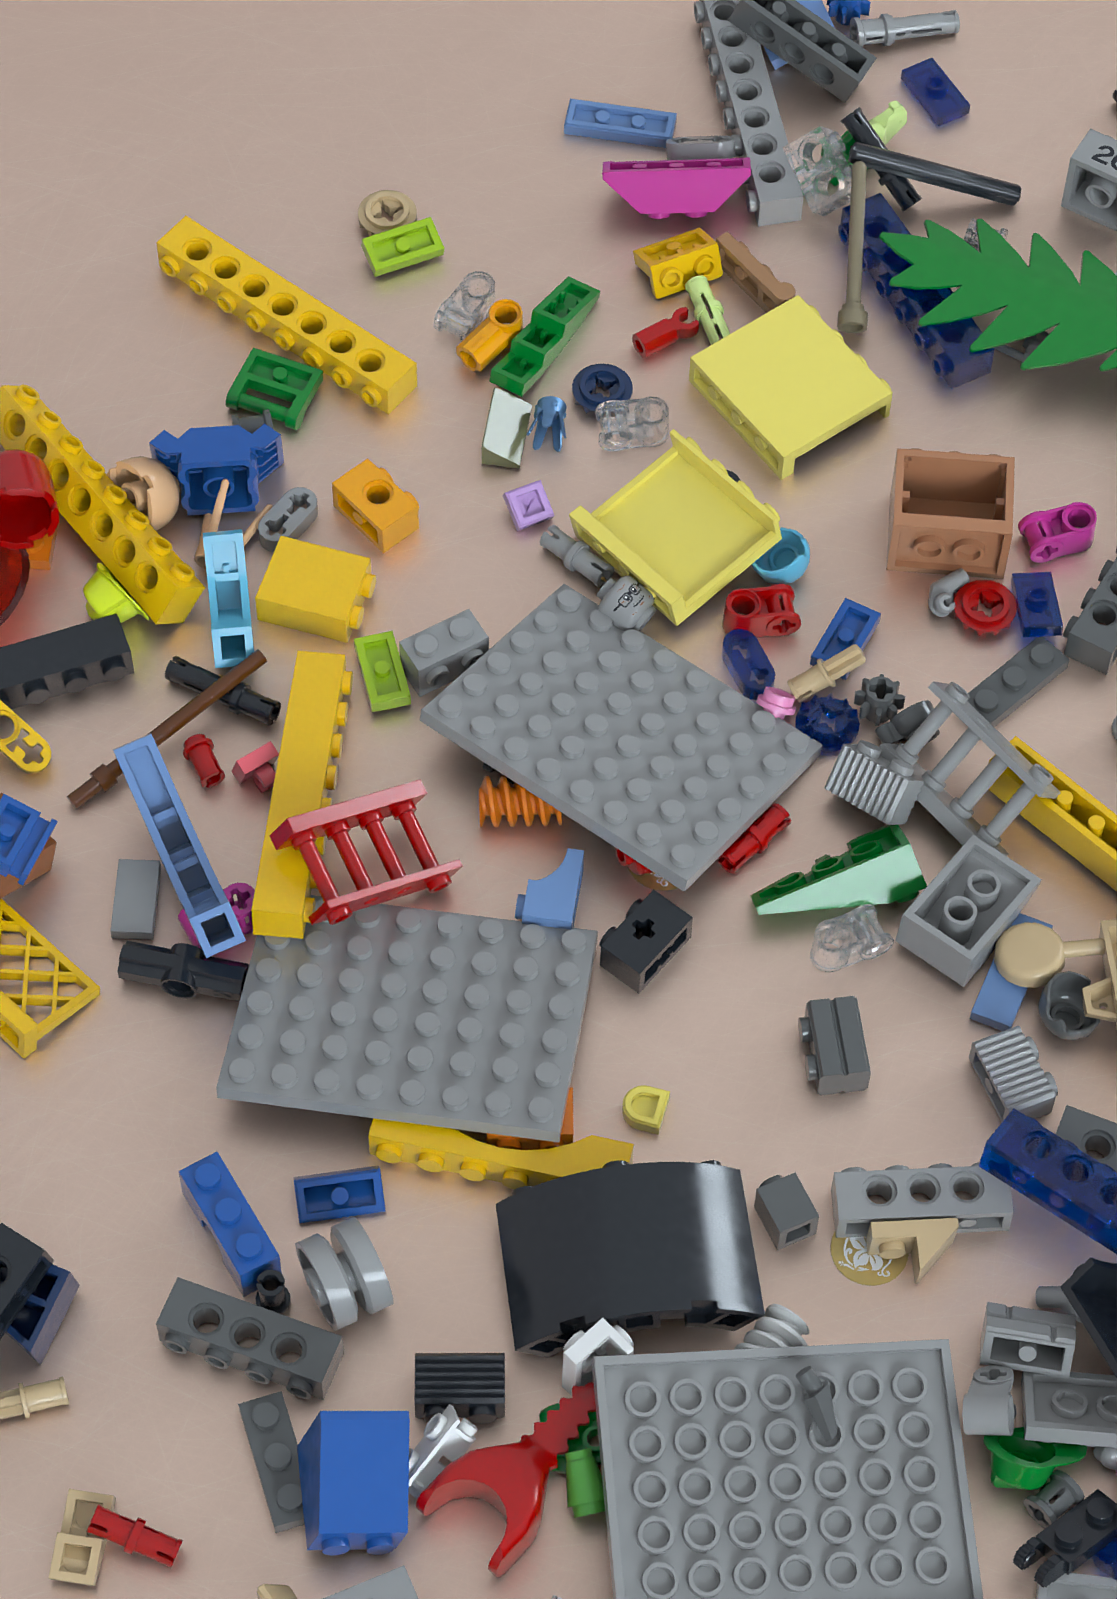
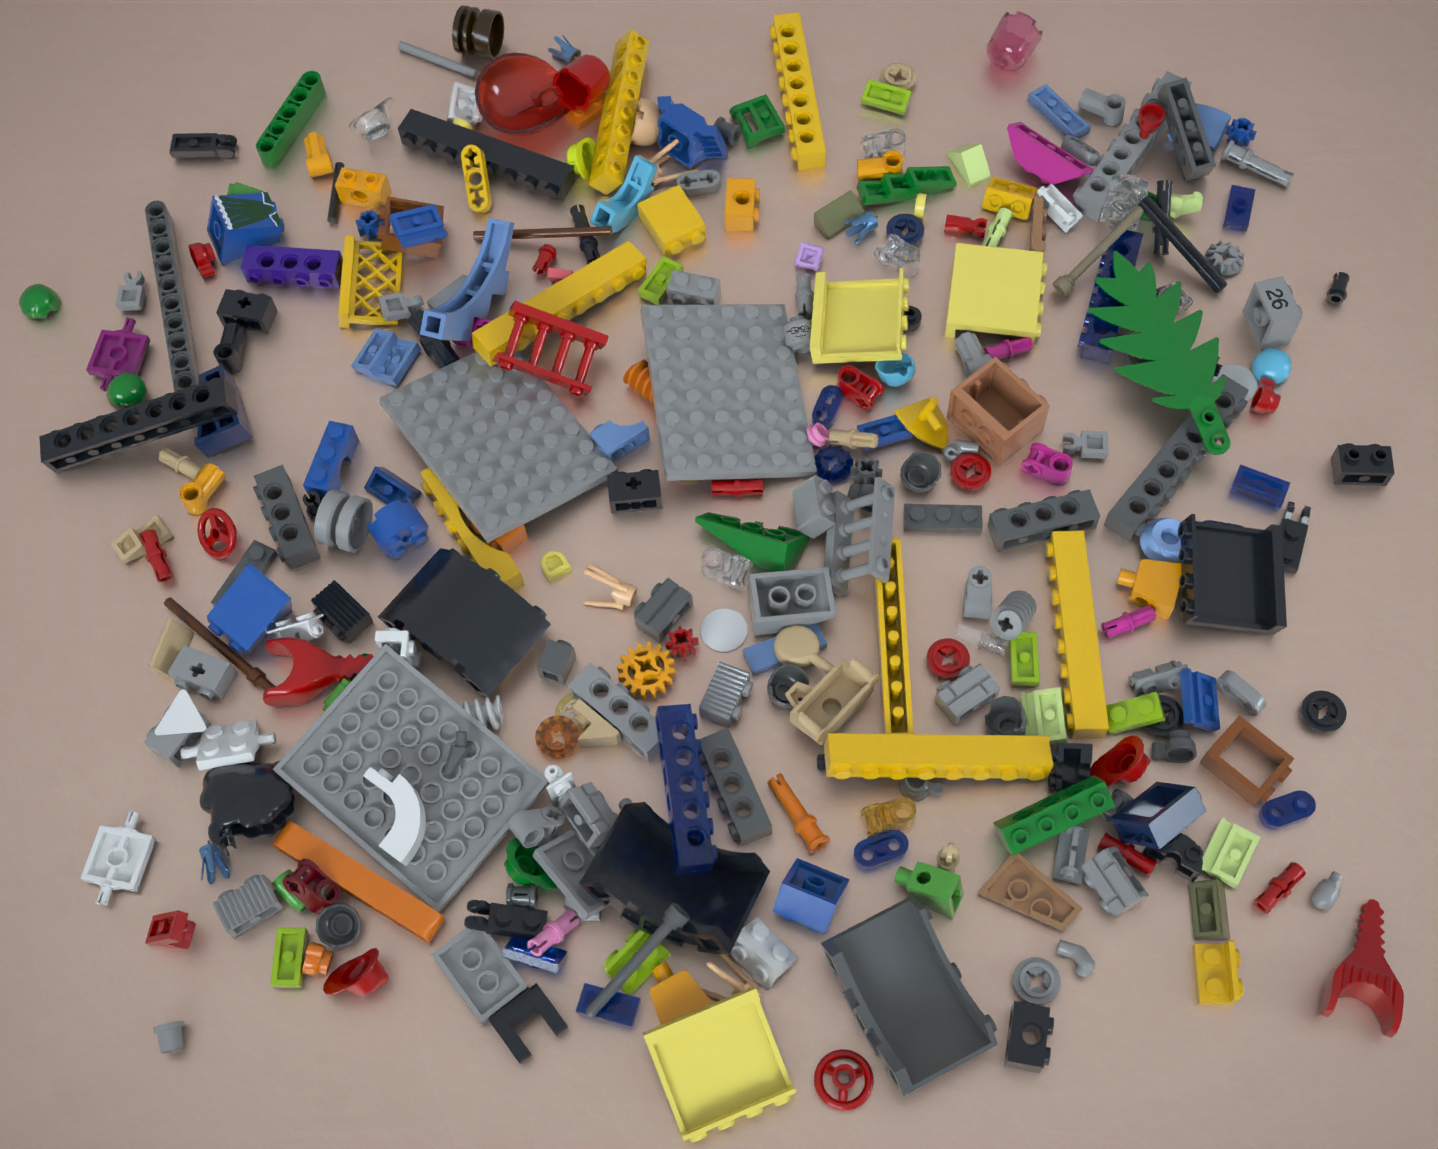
camera: 50 degrees right, 5 degrees up
clear blue plate [1011,572,1063,637] -> none
none -> reddish brown bar [164,597,276,691]
none -> light orange piece [179,463,226,515]
none -> red piece [197,508,237,559]
none -> medium blue slope [351,328,421,386]
none -> white arch [363,767,426,867]
none -> blue brick [367,499,429,559]
none -> light grey plate [378,293,424,322]
none -> clear orange gear [535,716,579,759]
none -> white hinge [544,765,576,807]
none -> light nougat plant [583,563,638,611]
none -> light orange gear [617,641,676,700]
none -> red gear [665,626,699,661]
none -> white sticker [700,608,748,652]
none -> yellow shield [894,397,948,450]
none -> dark grey hair [900,451,941,493]
none -> light yellow tile [914,193,927,223]
none -> yellowish green slope [947,143,991,187]
none -> light grey piece [955,331,992,378]
none -> dark pink axle [983,337,1033,359]
none -> clear pink cylinder [987,11,1043,72]
none -> white hinge [1037,183,1083,233]
none -> light grey plate [1062,431,1108,459]
none -> light grey piece [1078,88,1126,126]
none -> red piece [1138,103,1166,139]
none -> light grey gear [1205,241,1244,275]

